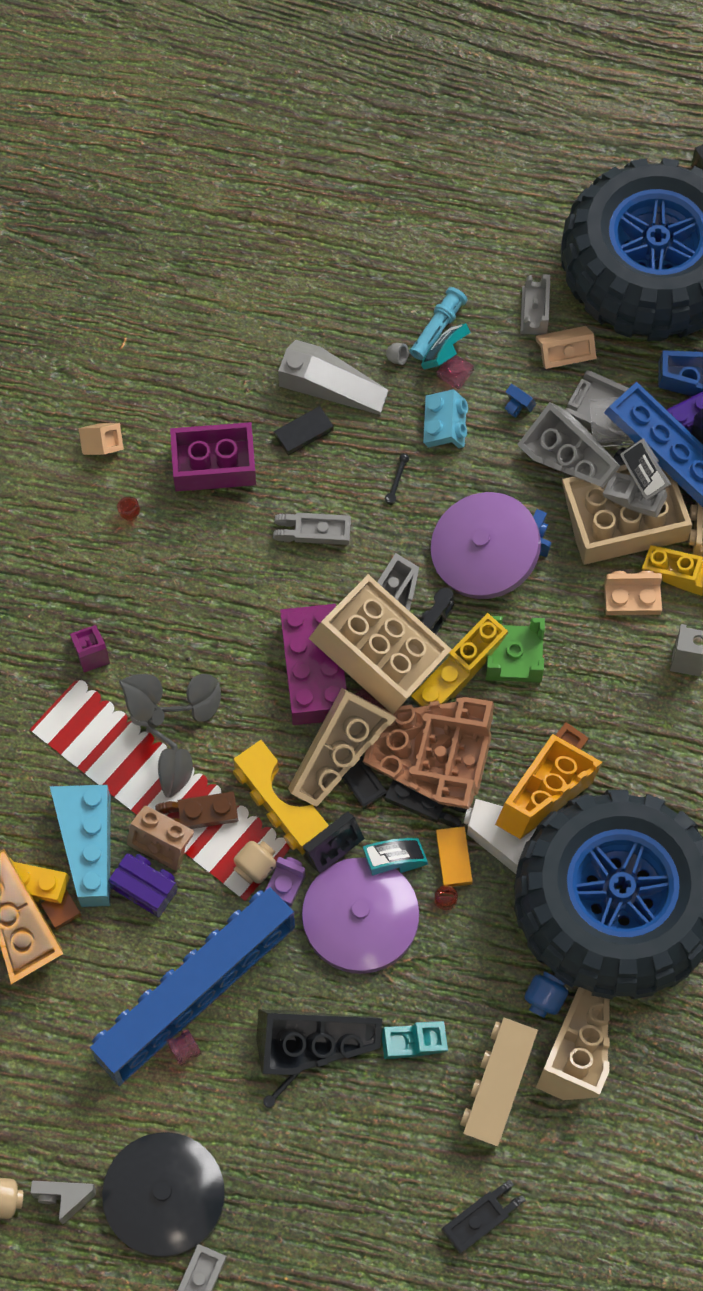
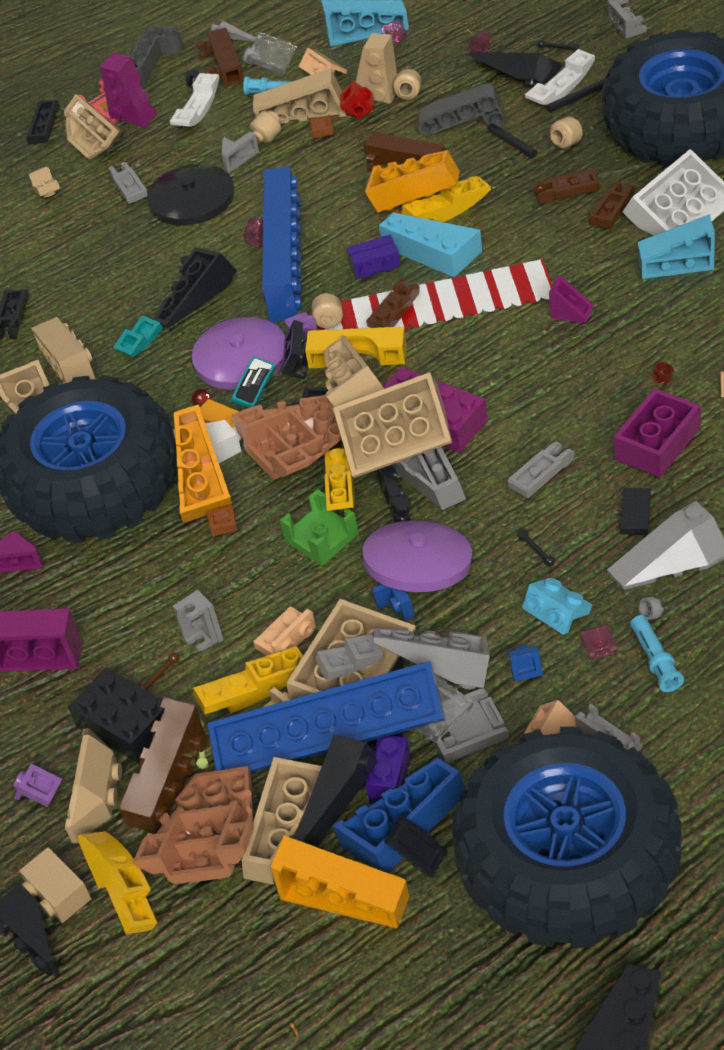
camera: 140 degrees right, 20 degrees down
dark grey plant [119,674,221,798] -> none
medium nougat bracket [127,806,194,871] -> none
teal slope [421,323,471,370] -> none
slope [620,438,672,500] -> none

